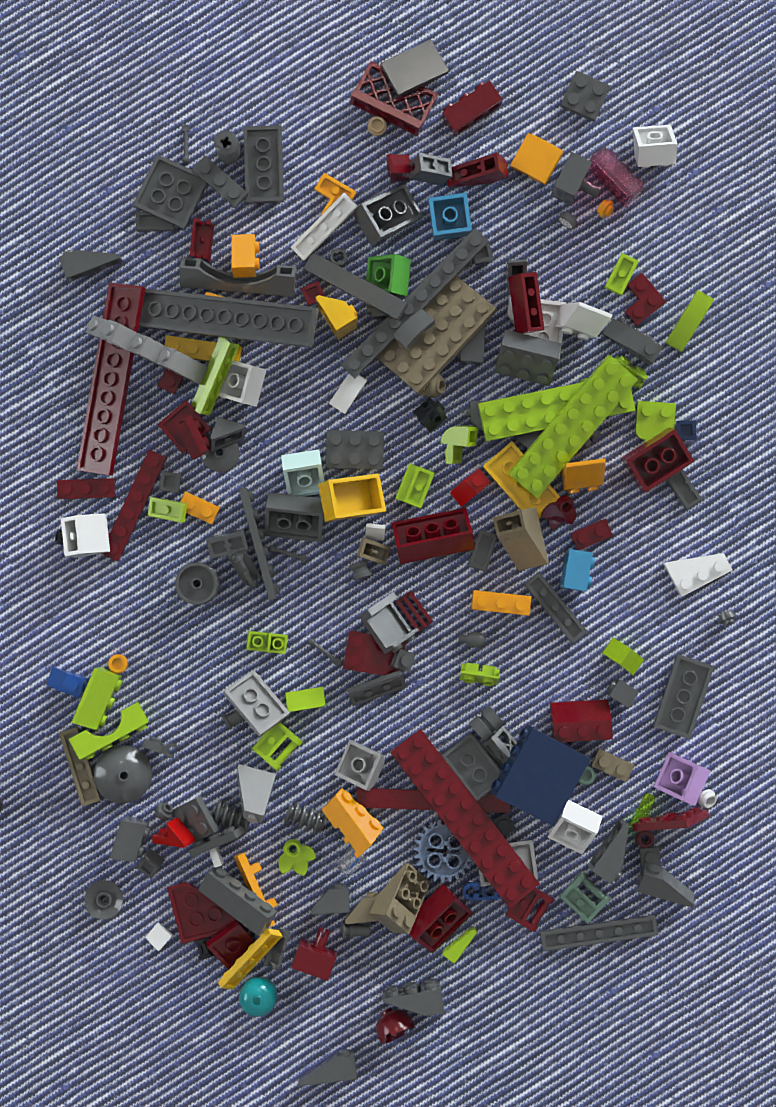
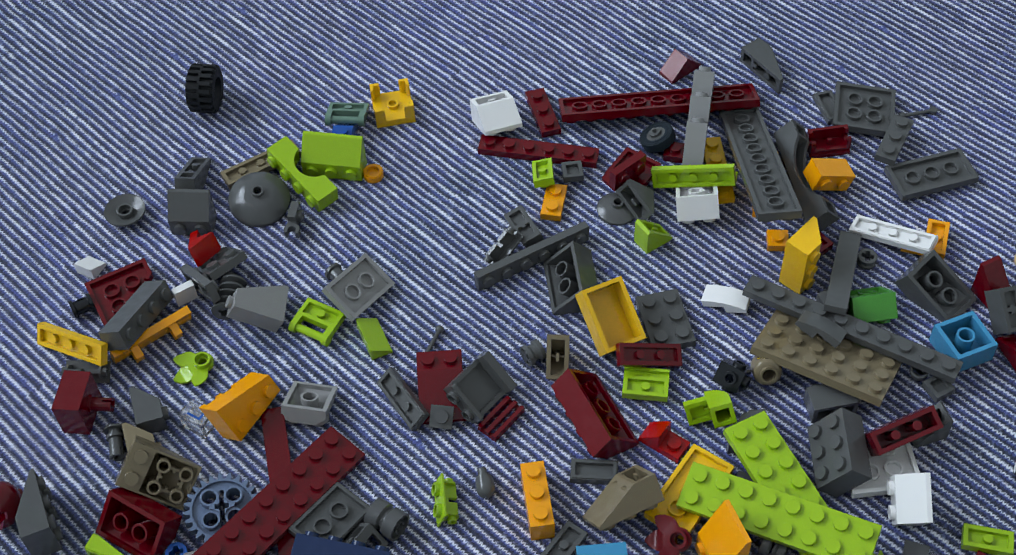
camera: 75 degrees right, 35 degrees down
dark grey slope [136,849,165,879] -> none
dark grey plate [155,802,173,821] -> none
dark grey wheel [175,562,220,605] -> none
dark red plate [206,920,256,970] -> none
dark grey piece [214,130,241,164] -> none
teal cylinder [239,976,278,1017] -> none
lime slope [246,631,288,654] -> none
dark grey hinge [268,545,307,562] -> none
light aqua slope [281,449,325,496] -> none
dark grey piece [284,801,327,835] -> none
white slope [365,523,385,541] -> none
none -> dark grey slope [174,157,211,189]
none -> sand green plate [325,102,369,127]
none -> yellow panel [369,78,416,128]
none -> dark red plate [616,343,682,368]
none -> lime slope [634,219,673,254]
none -> black wheel [639,122,676,153]
none -> slope [659,49,701,84]

